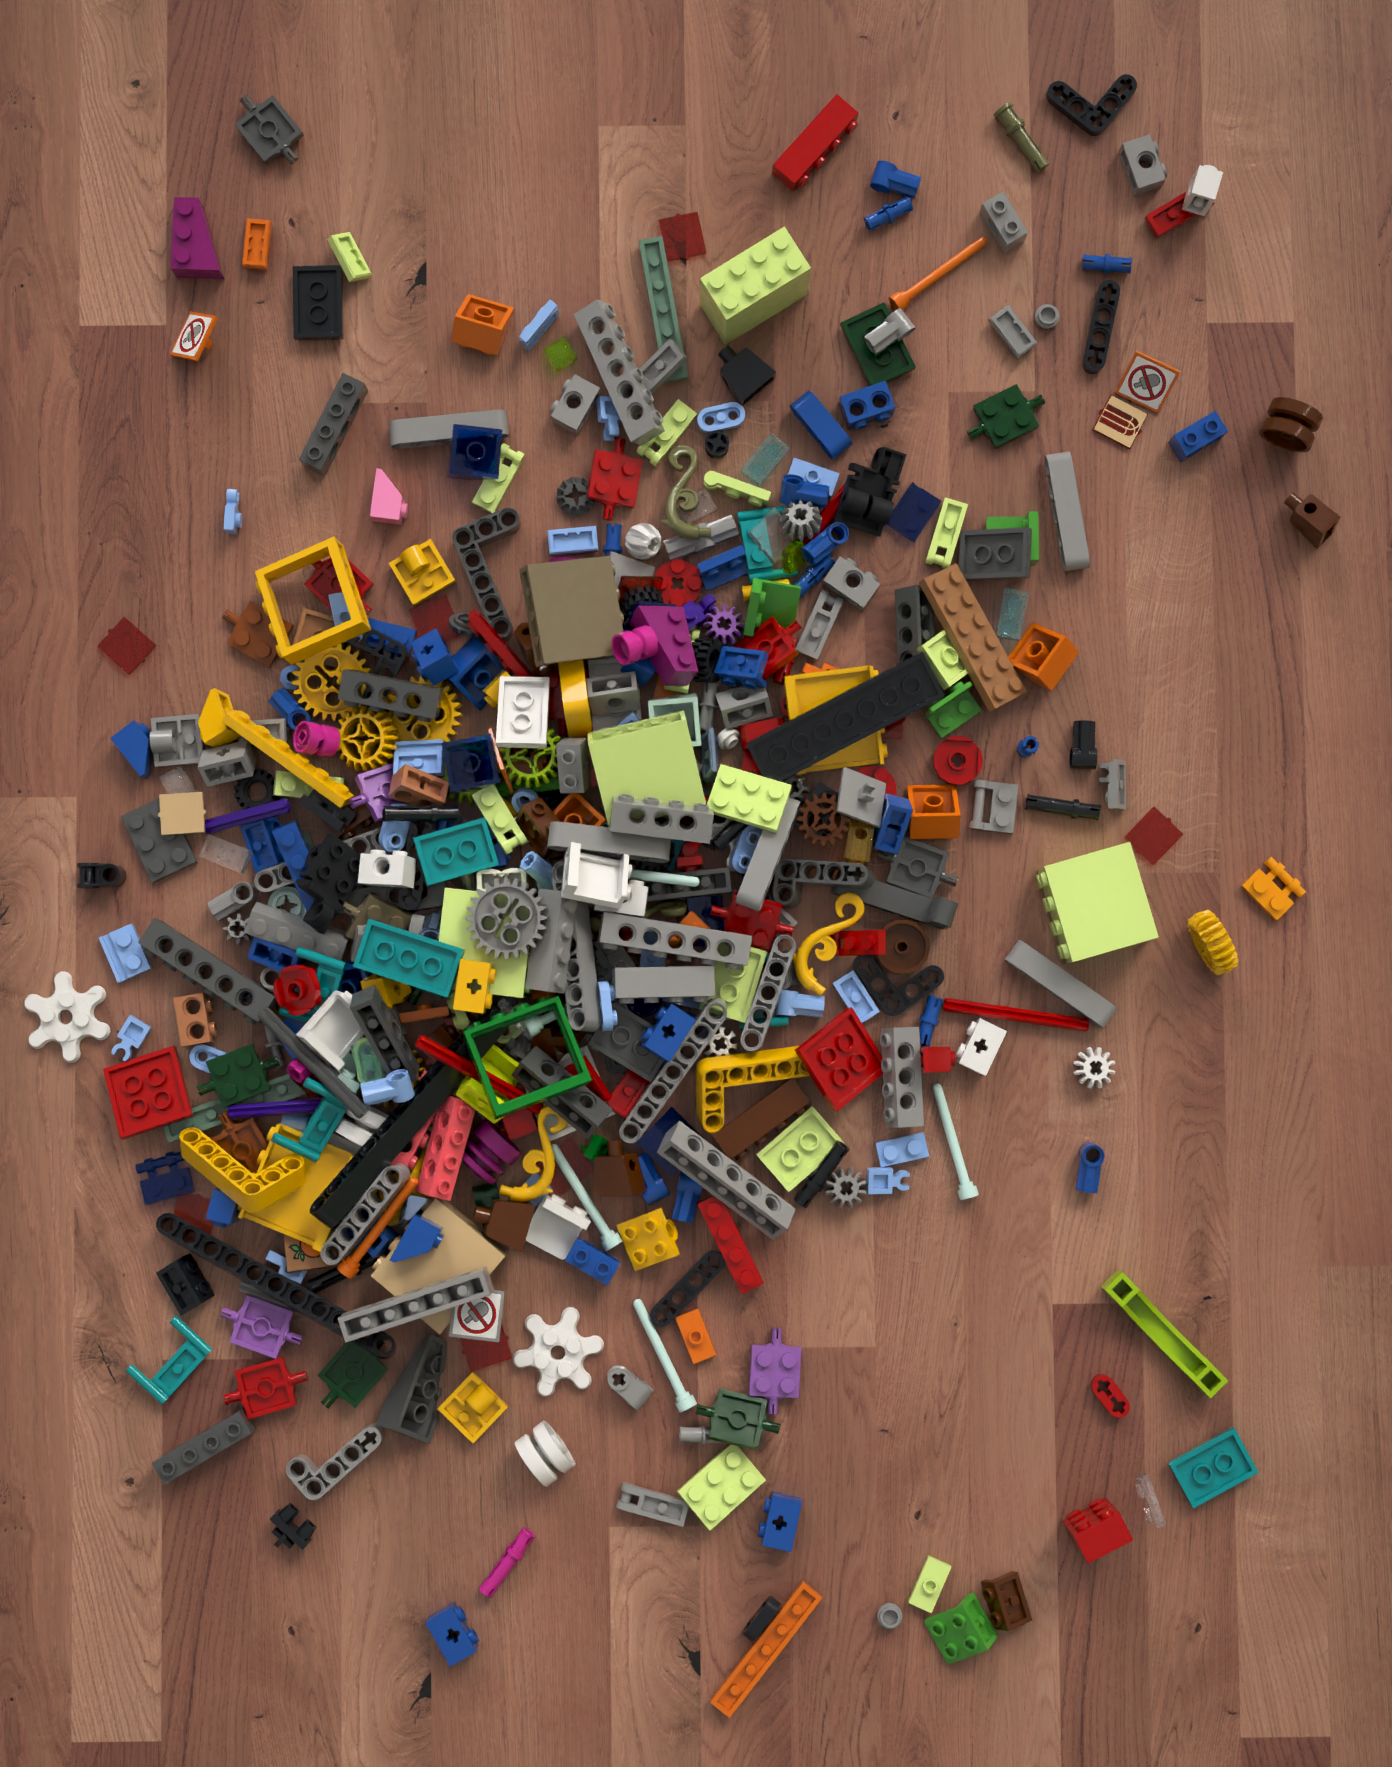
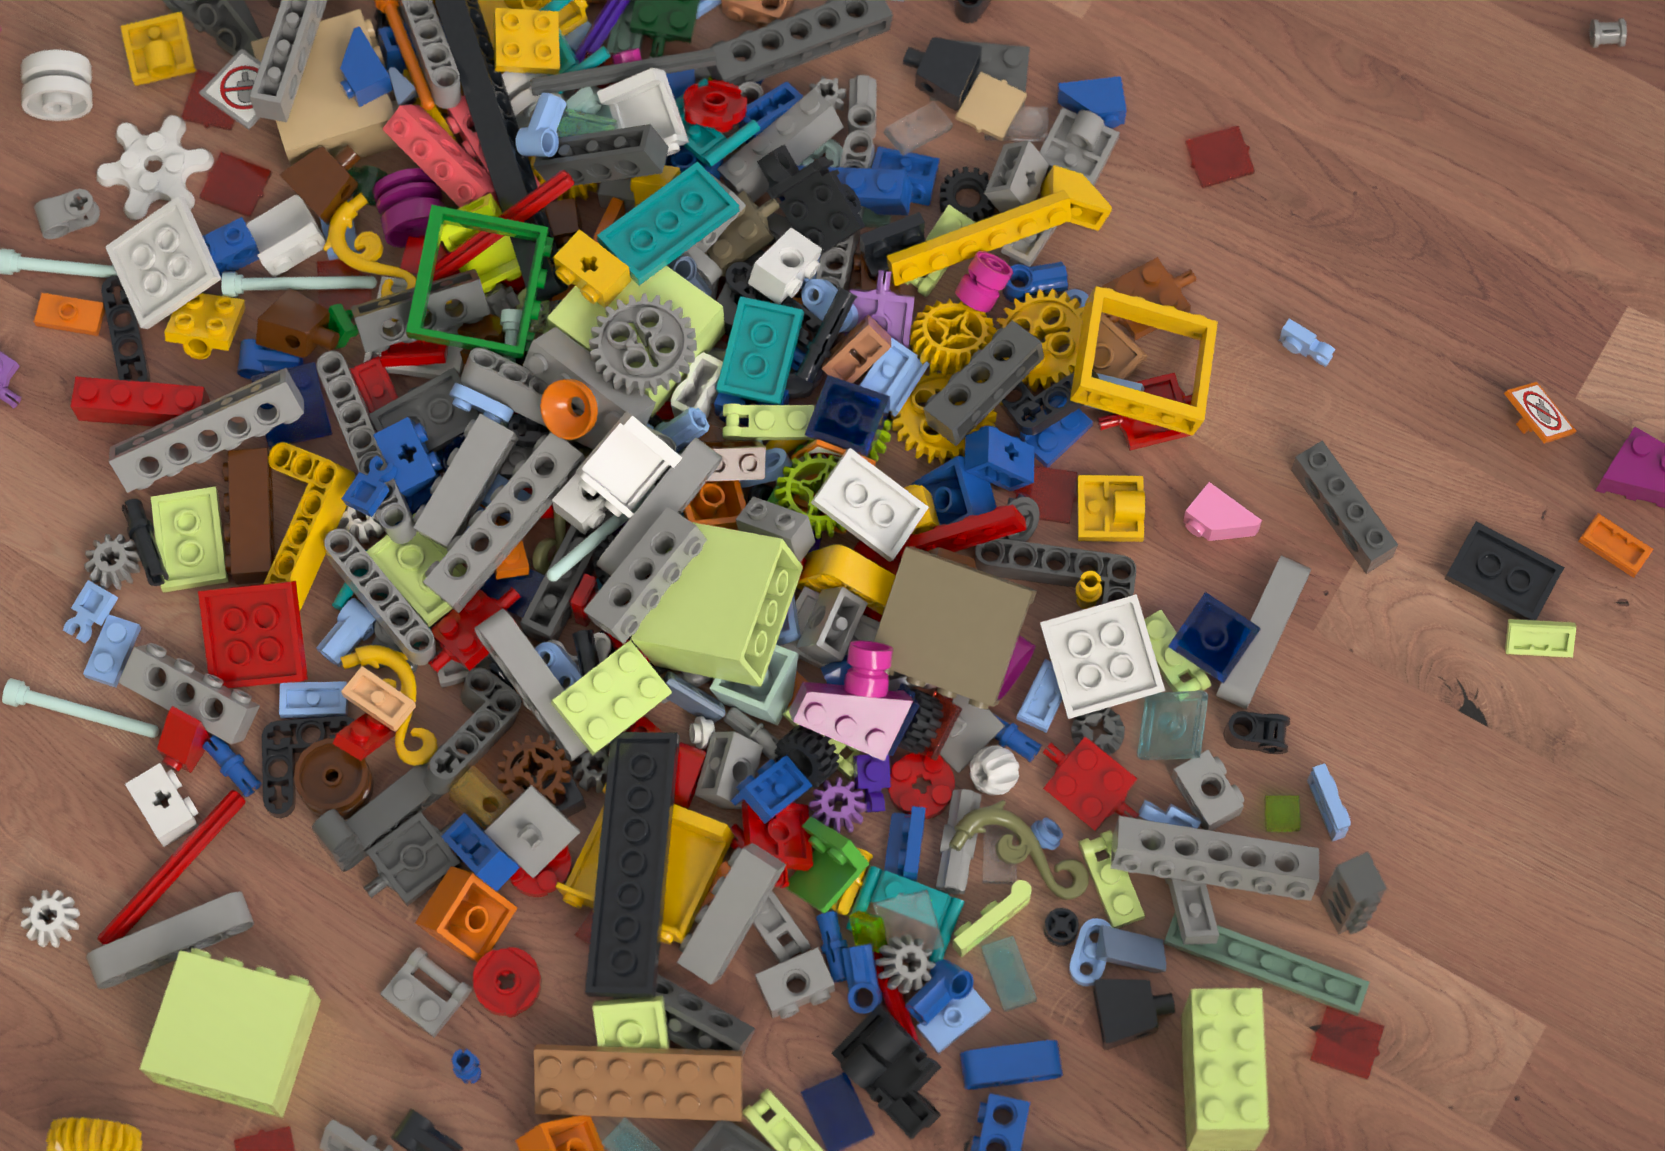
camera: 125 degrees right, 15 degrees down
dark purple axle [205,799,291,834] -> none
orange slope [451,294,514,355] -> none
blue piece [672,1171,703,1223] -> none
bright green bracket [925,681,982,739] -> none
black pin [1025,794,1101,820] -> none
none -> white plate [105,196,221,329]
none -> clear red piece [199,152,272,217]
none -> light nougat plate [341,666,416,732]
none -> blue plate [342,455,397,517]
none -> yellow plate [493,8,560,75]
none -> orange piece [540,379,598,440]
none -> light grey brick [677,843,786,984]
none -> black torso [903,37,982,111]
none -> medium blue plate [1031,818,1063,850]
none -> white plate [1040,594,1165,719]
none -> yellow pin [1075,571,1102,609]
none -> sand blue slope [1095,925,1166,973]
none -> clear light blue plate [1137,690,1209,760]
none -> black piece [1224,711,1290,754]
none -> dark grey brick [1320,851,1387,935]

